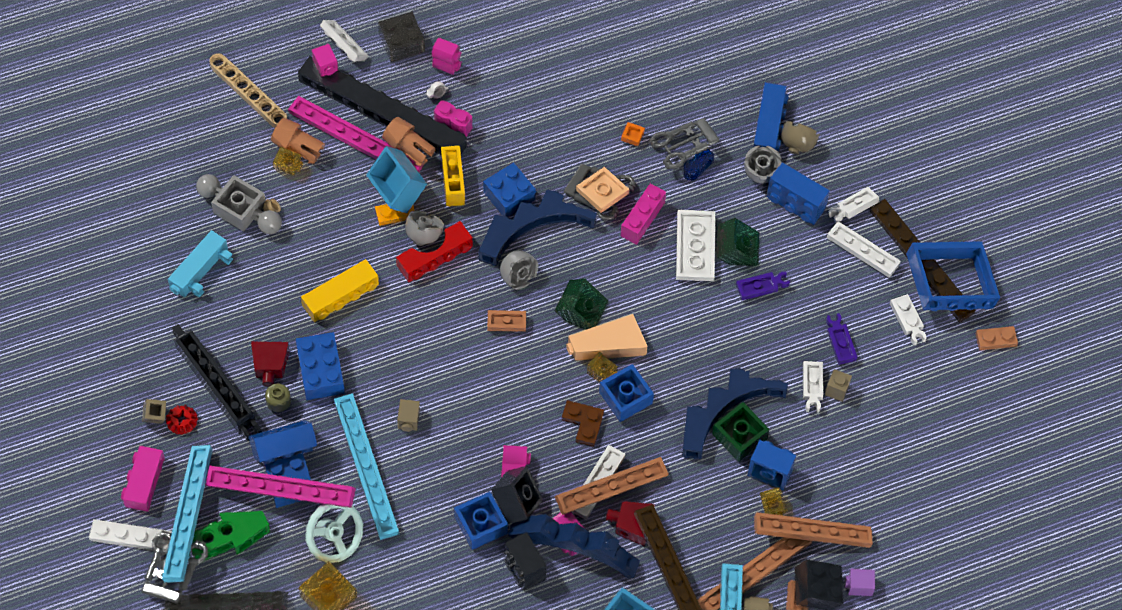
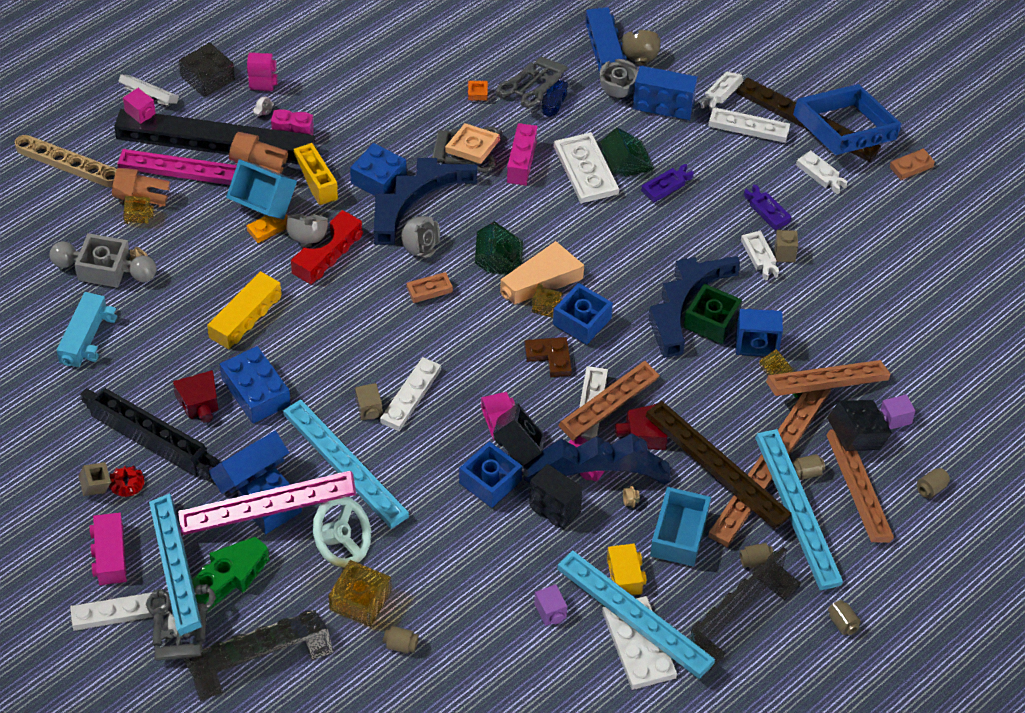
camera: 20 degrees left, 10 degrees down
olive head [265,383,291,412] -> none
none -> white plate [380,357,441,432]
none -> tan plate [623,486,640,508]

